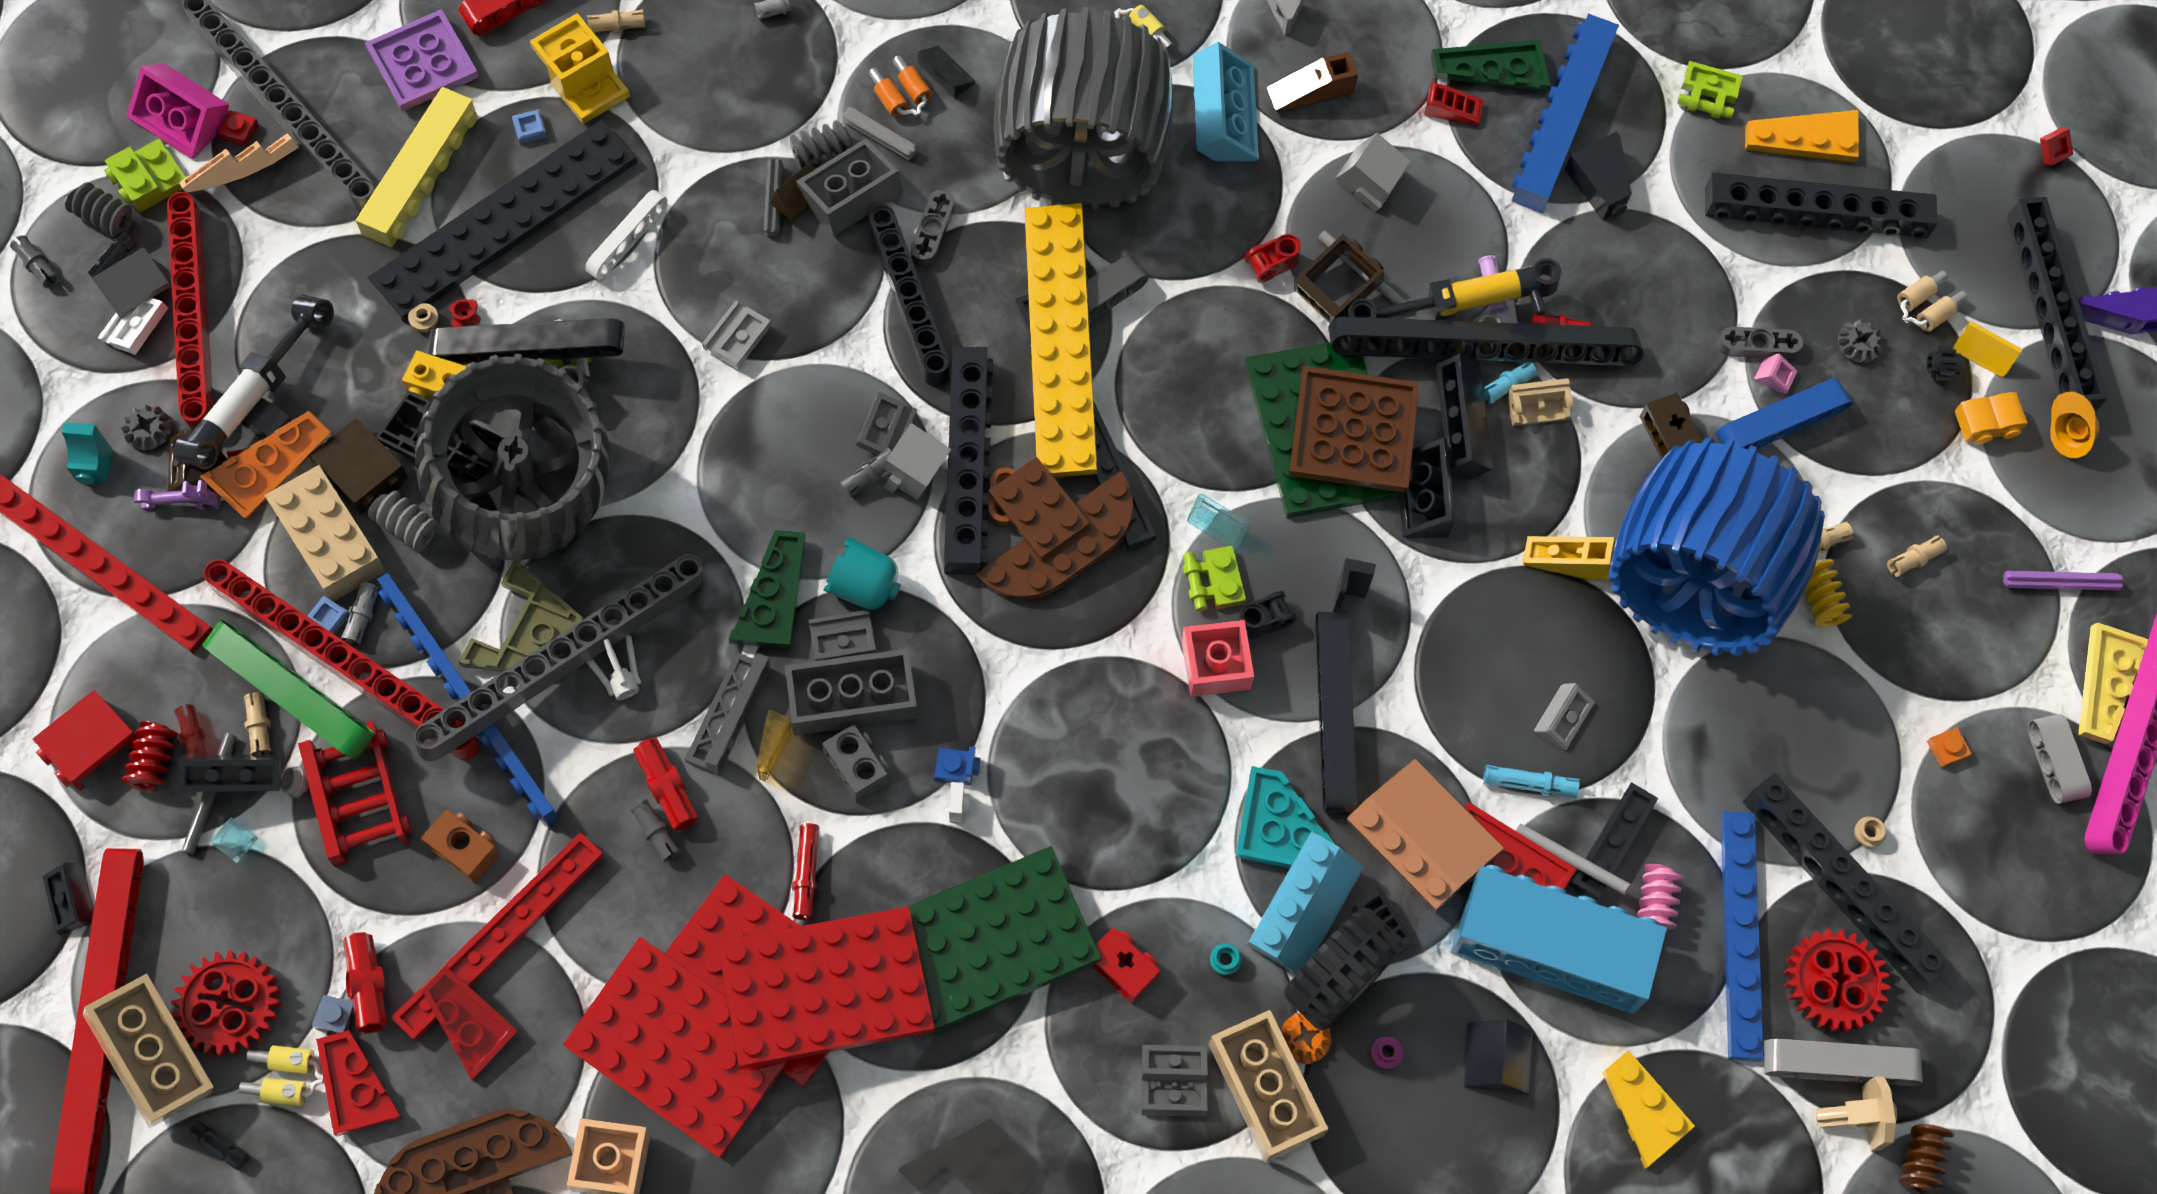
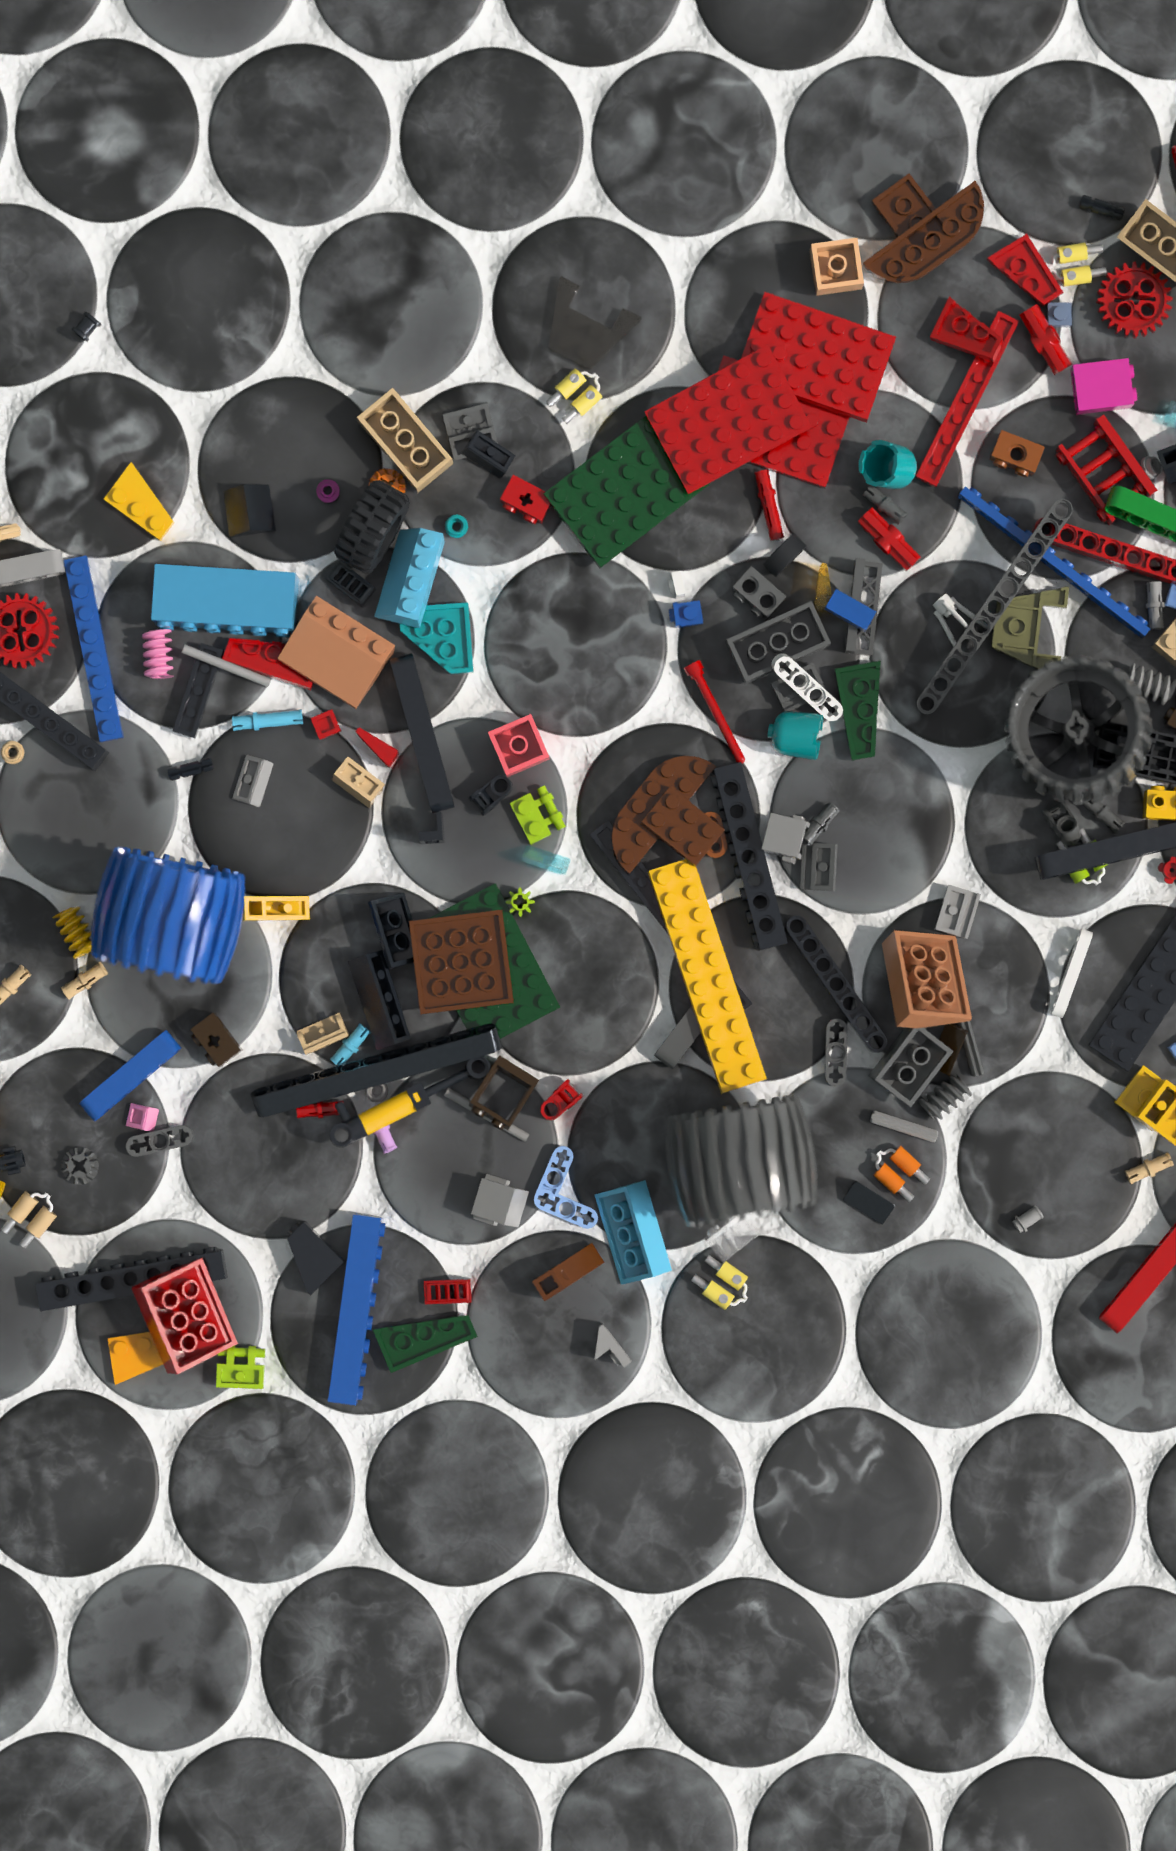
camera: 175 degrees right, 20 degrees up
none -> red slope [131,1258,238,1374]
none -> black axle [168,758,214,781]
none -> red plate [311,709,342,740]
none -> tan hinge [332,757,385,808]
none -> red slope [355,727,399,768]
none -> black slope [462,430,516,478]
none -> lime gear [506,887,535,917]
none -> light blue beam [534,1146,598,1229]
none -> light yellow piece [546,368,602,424]
none -> red piece [683,660,745,764]
none -> black tyre [763,533,806,577]
none -> white beam [771,654,843,721]
none -> blue slope [825,589,876,632]
none -> teal cylinder [859,440,917,489]
none -> nougat slope [882,930,972,1028]
none -> dark pink brick [1070,358,1137,415]

